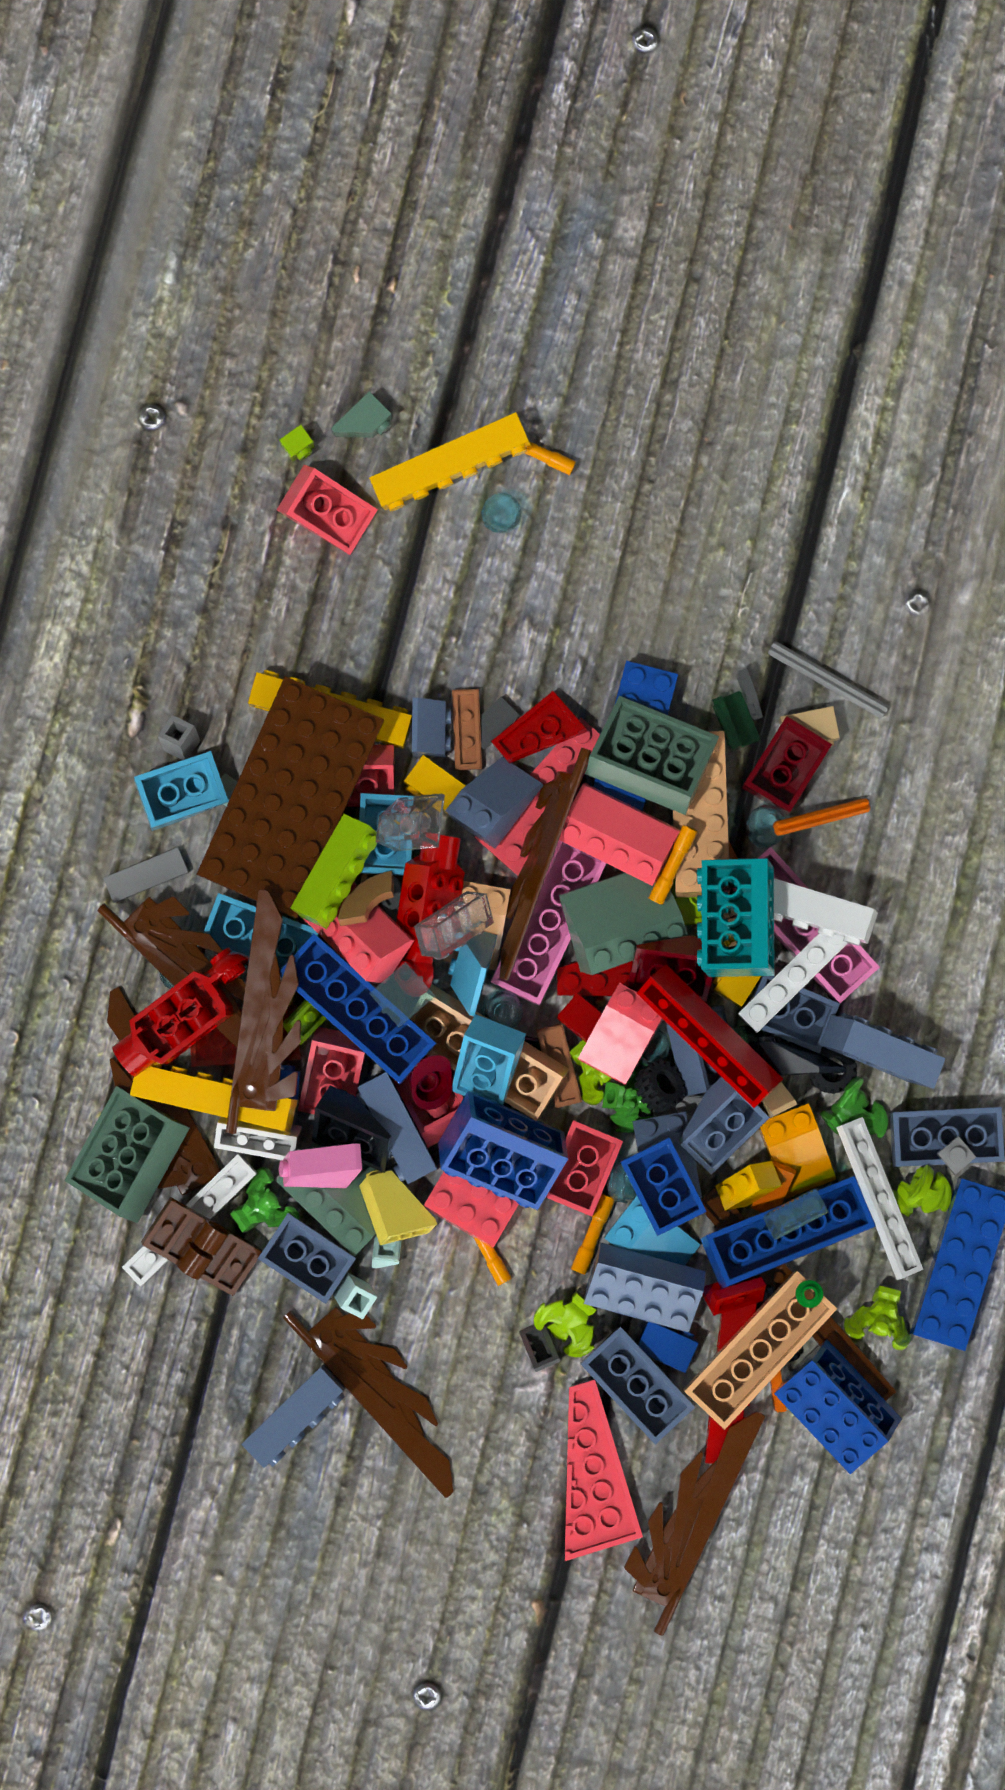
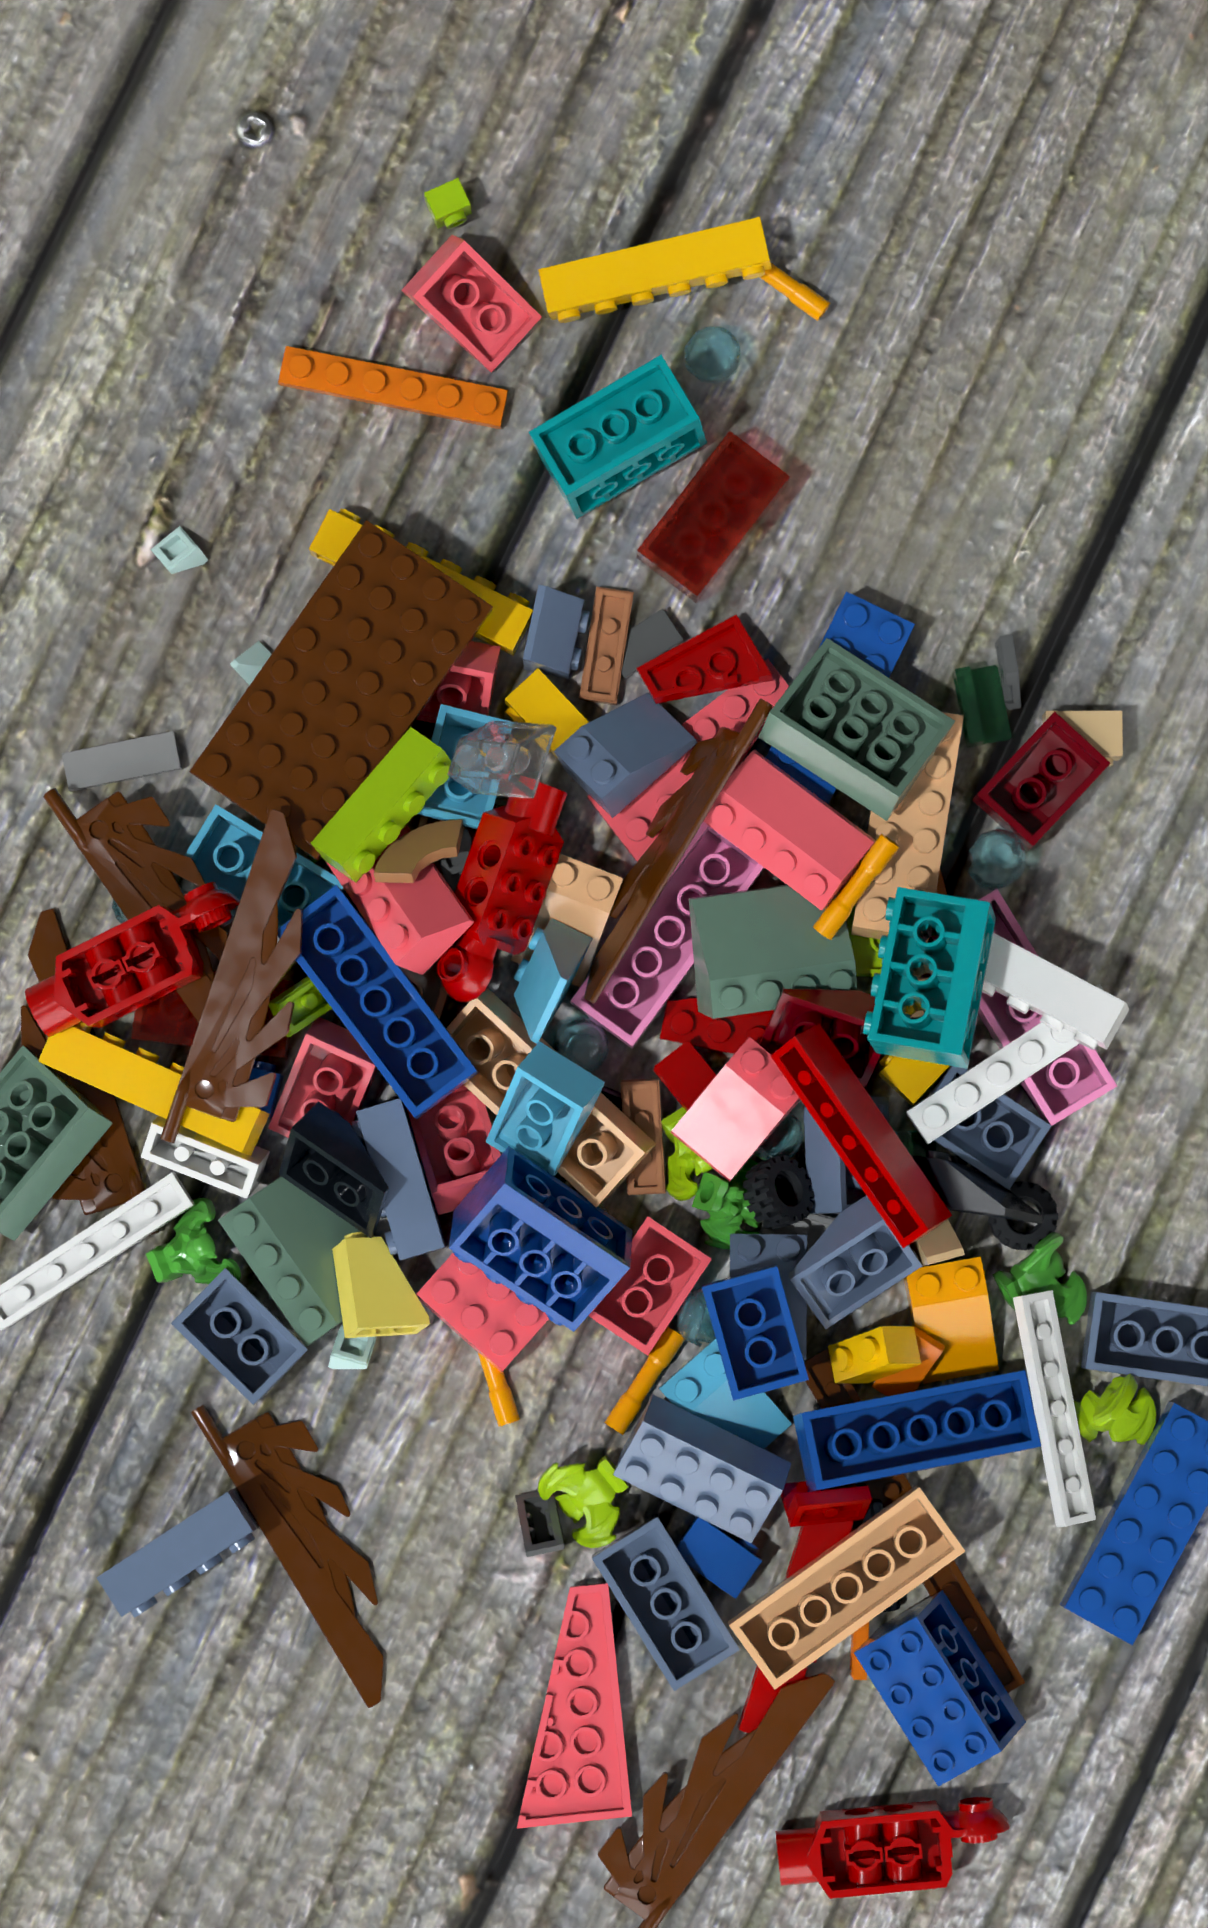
camera: 10 degrees right, 0 degrees up
medium azure slope [134,751,229,831] -> none
reddish brown plate [141,1197,262,1296] -> none
light grey brick [158,715,200,760] -> none
bright pink slope [279,1144,362,1188] -> none
sand green slope [331,391,392,438] -> none
light aqua brick [333,1273,377,1319] -> none
clear light blue piece [369,962,435,1028] -> none
dark red piece [409,1054,452,1110] -> none
clear brick [414,891,494,960] -> none
clear light blue brick [763,1189,828,1240] -> none
light grey axle [768,641,888,718] -> none
orange axle [773,798,871,836] -> none
green plate [795,1280,823,1308] -> none
sand blue brick [820,1013,946,1089] -> none
lime animal [844,1285,911,1350] -> none
light grey plate [937,1136,976,1175] -> none
none -> light aqua slope [151,526,208,574]
none -> orange plate [278,346,508,429]
none -> teal brick [529,354,707,519]
none -> clear red brick [636,431,790,603]
none -> red brick [775,1797,1010,1899]

